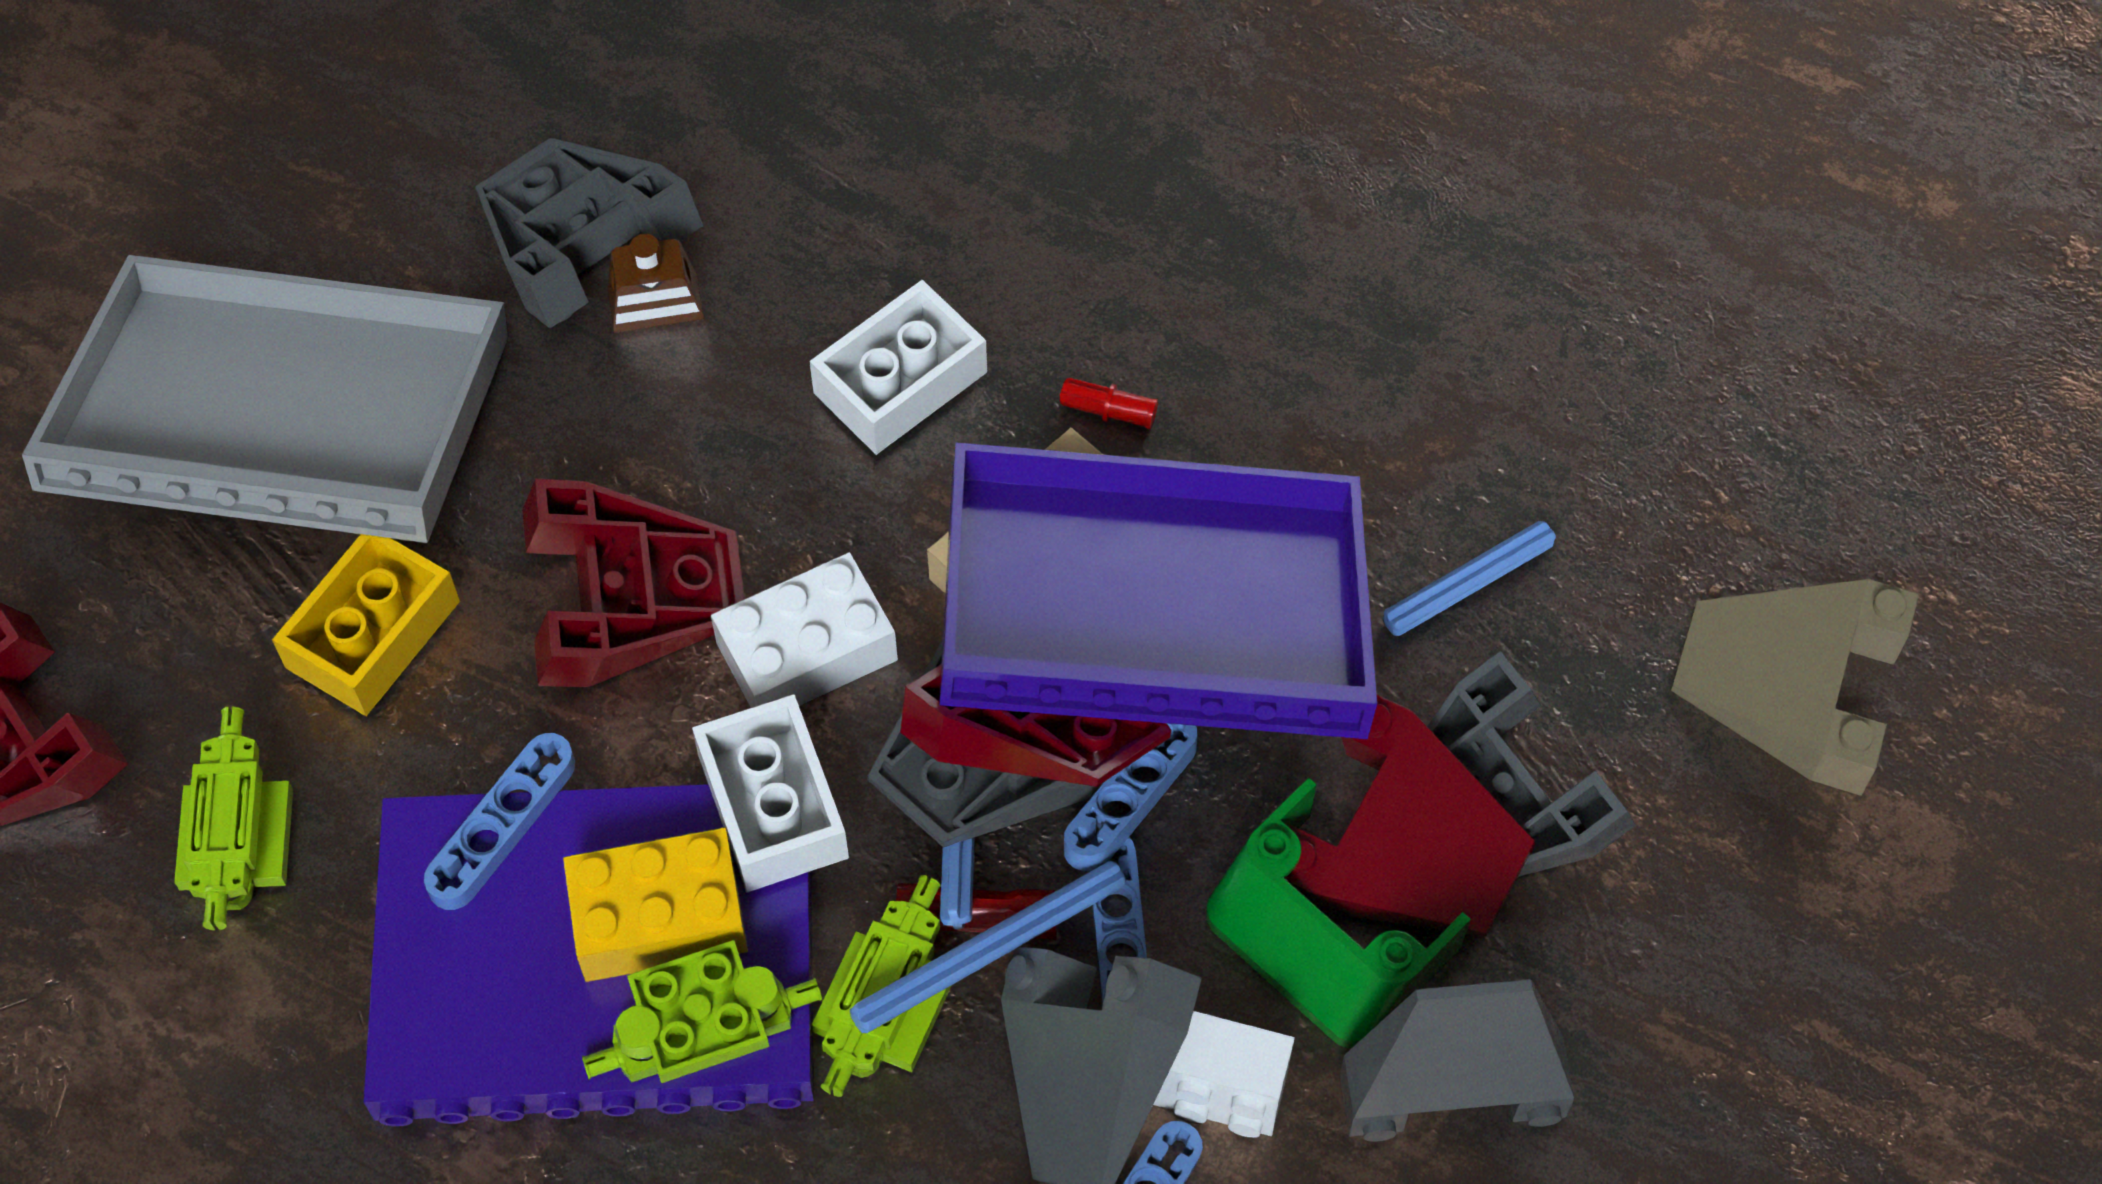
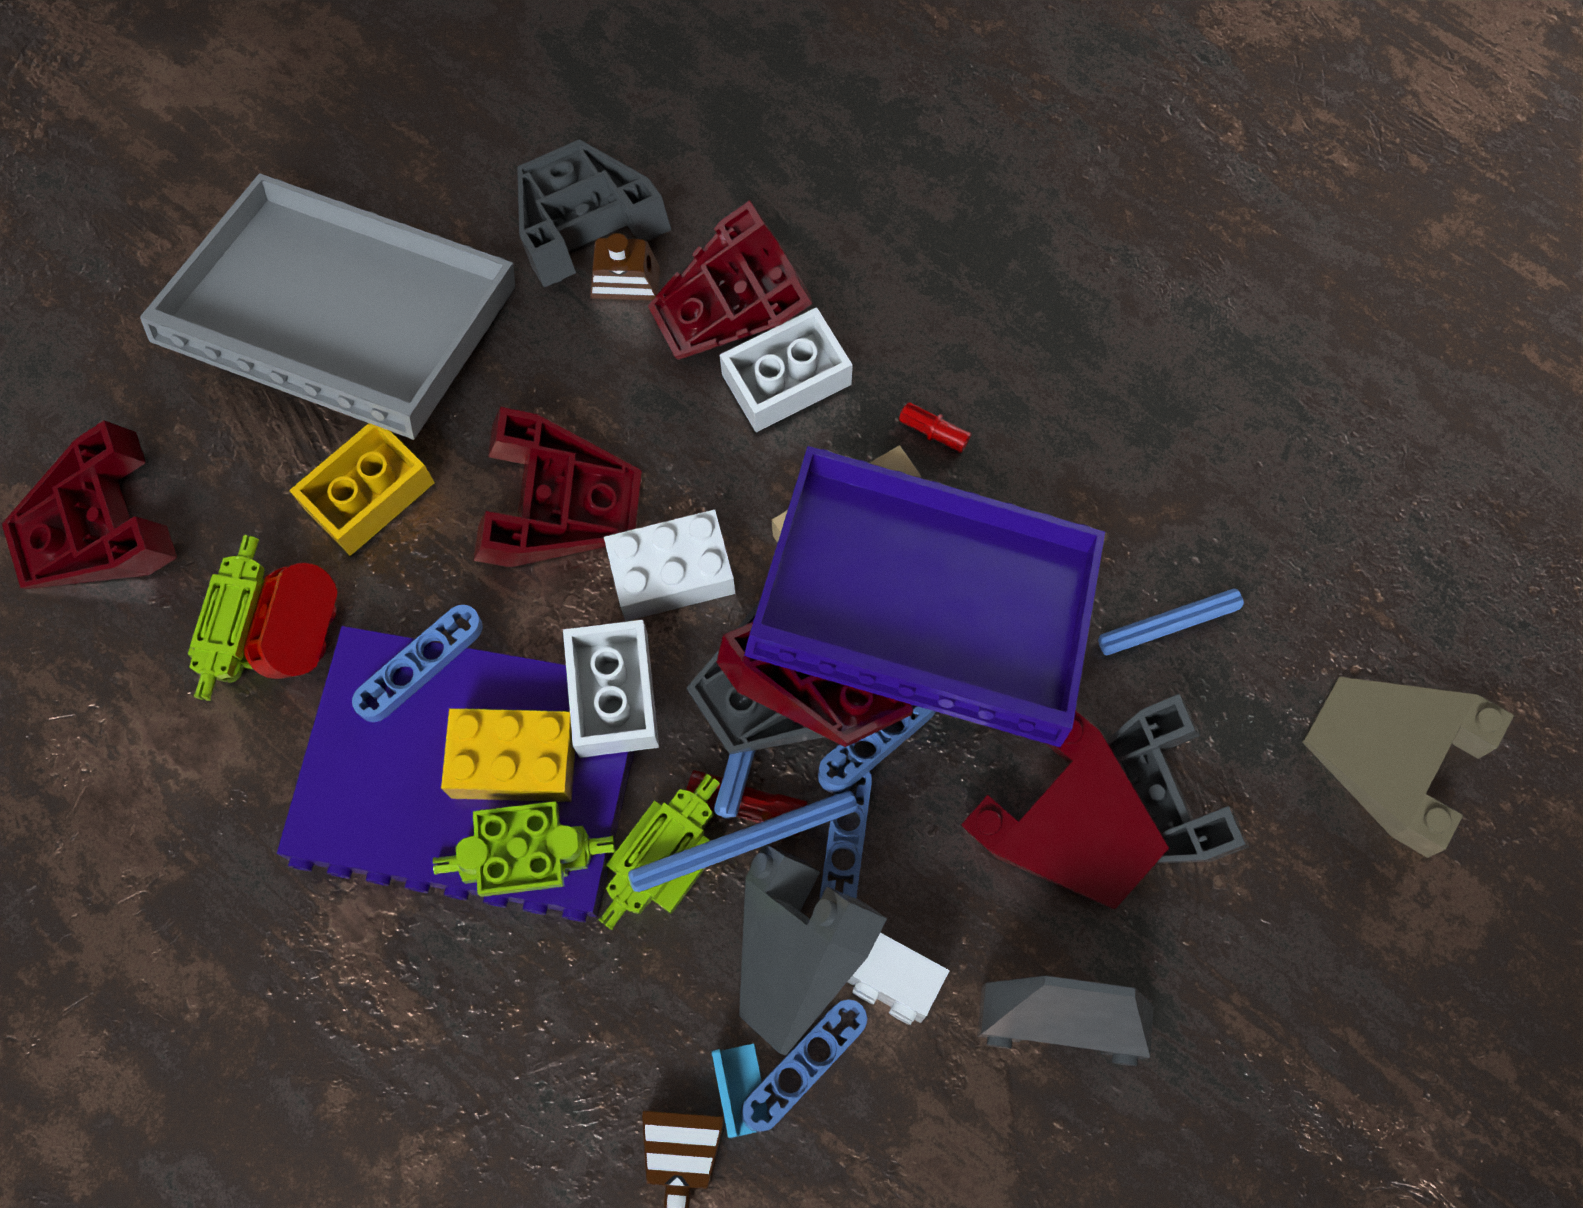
camera: 15 degrees right, 10 degrees up
green windscreen [1206,778,1471,1048] -> none
none -> red brick [243,563,338,679]
none -> dark red wedge [648,200,813,360]

